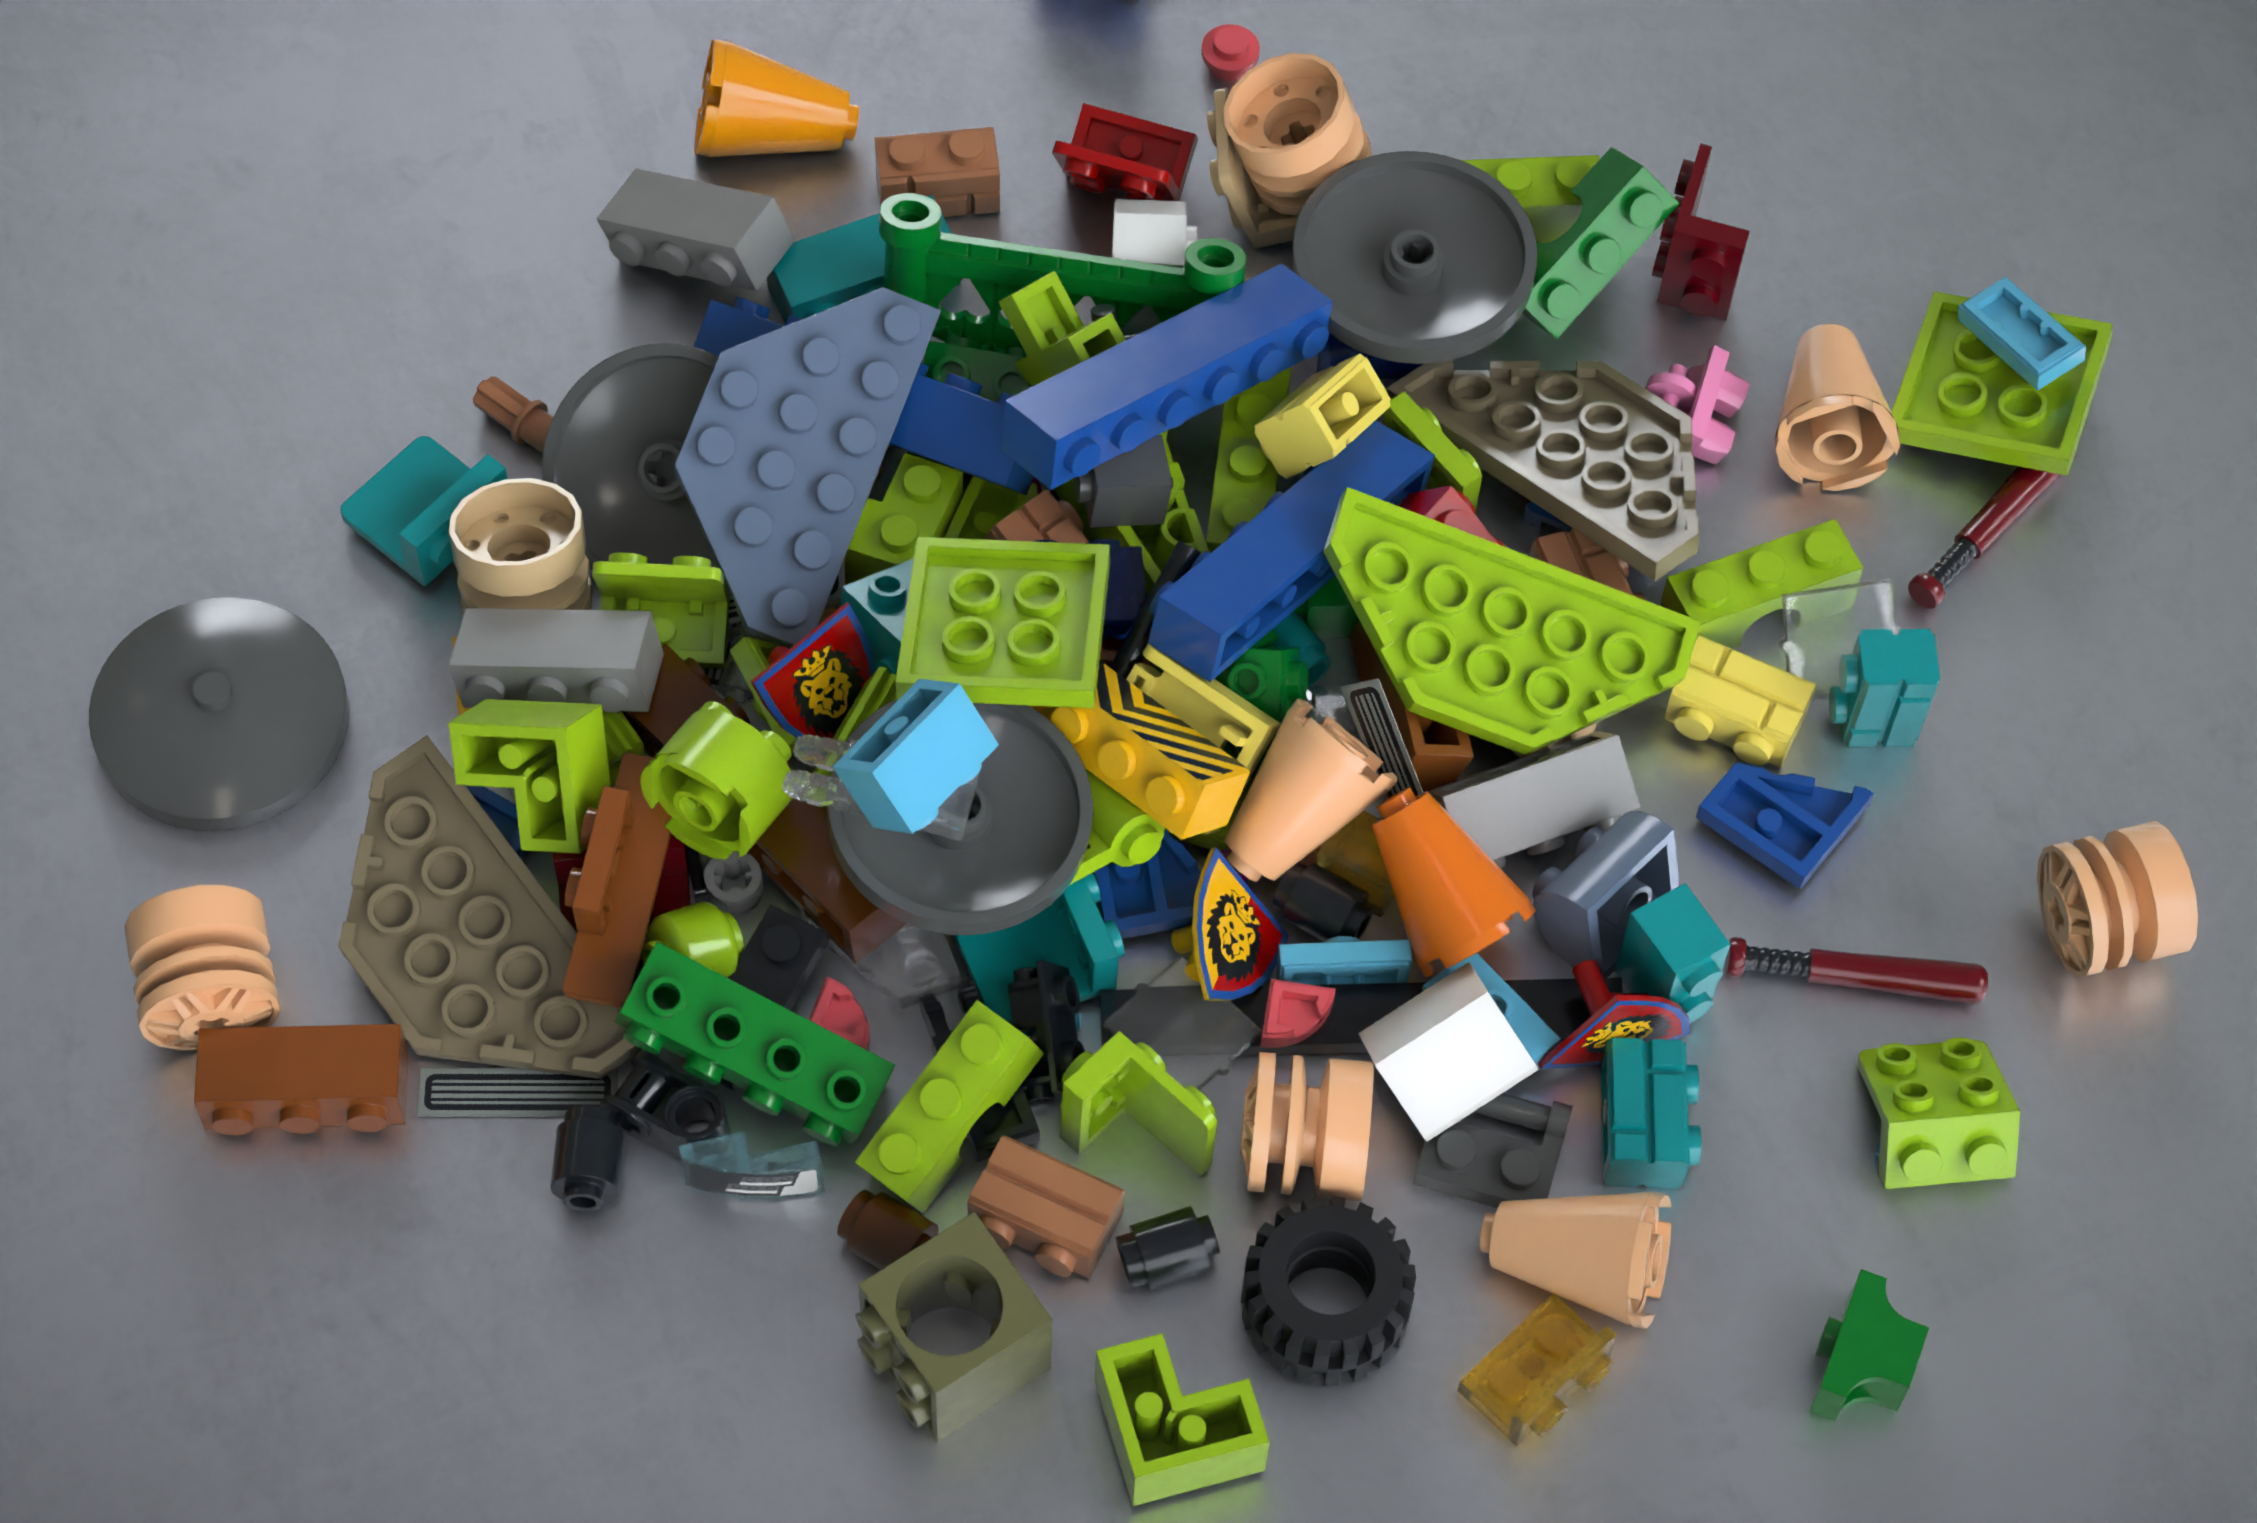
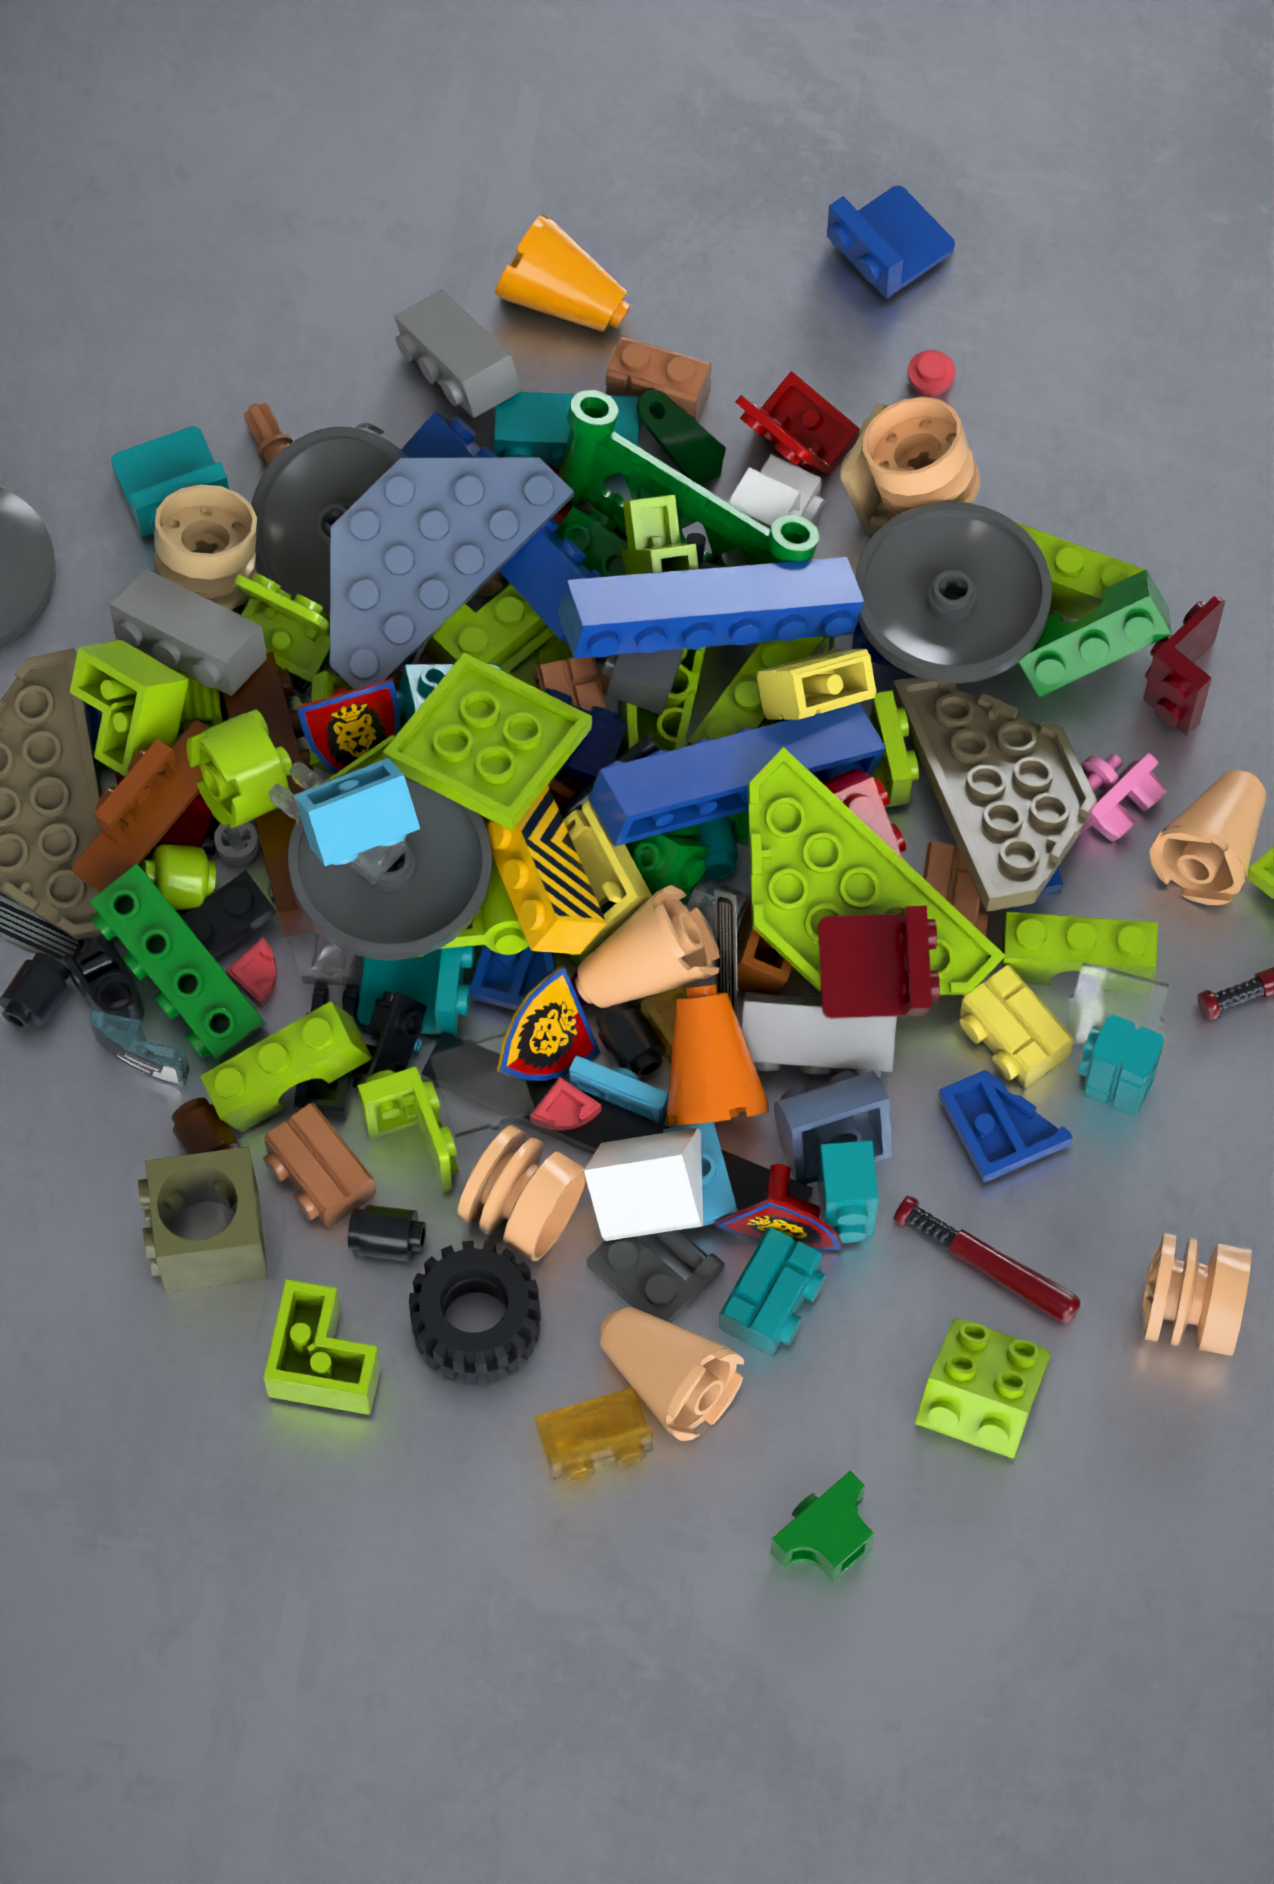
camera: 30 degrees right, 5 degrees up
none -> dark green piece [636,390,726,485]
none -> dark red bracket [817,905,940,1019]

